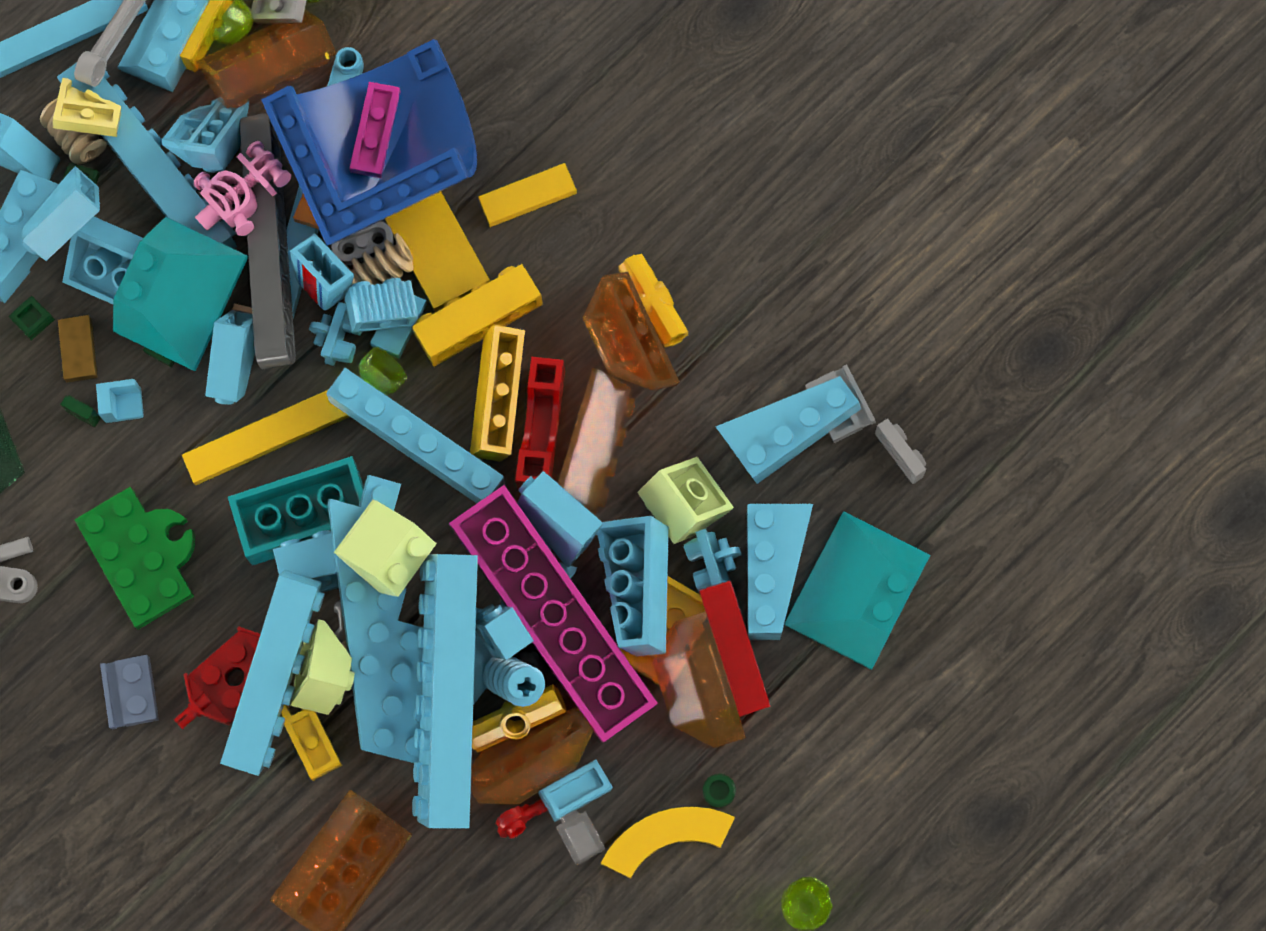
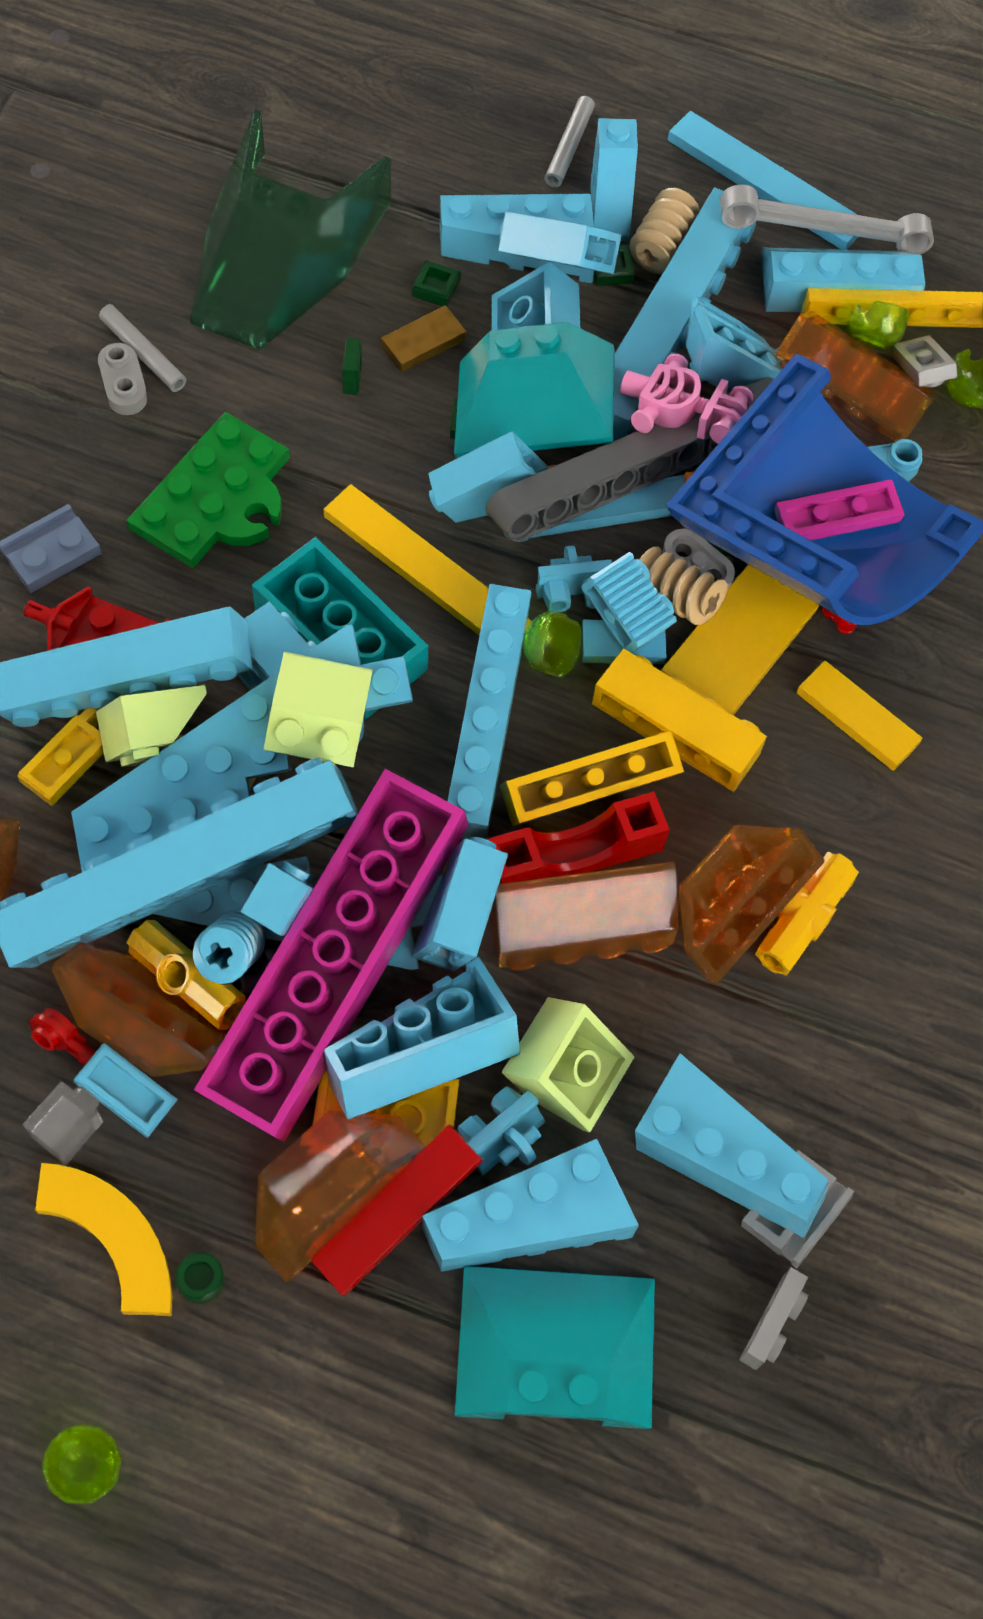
camera: 55 degrees right, 10 degrees down
light yellow wing [53,78,121,137] -> none
medium azure panel [96,379,144,423] -> none
medium azure torso [290,234,354,310] -> none

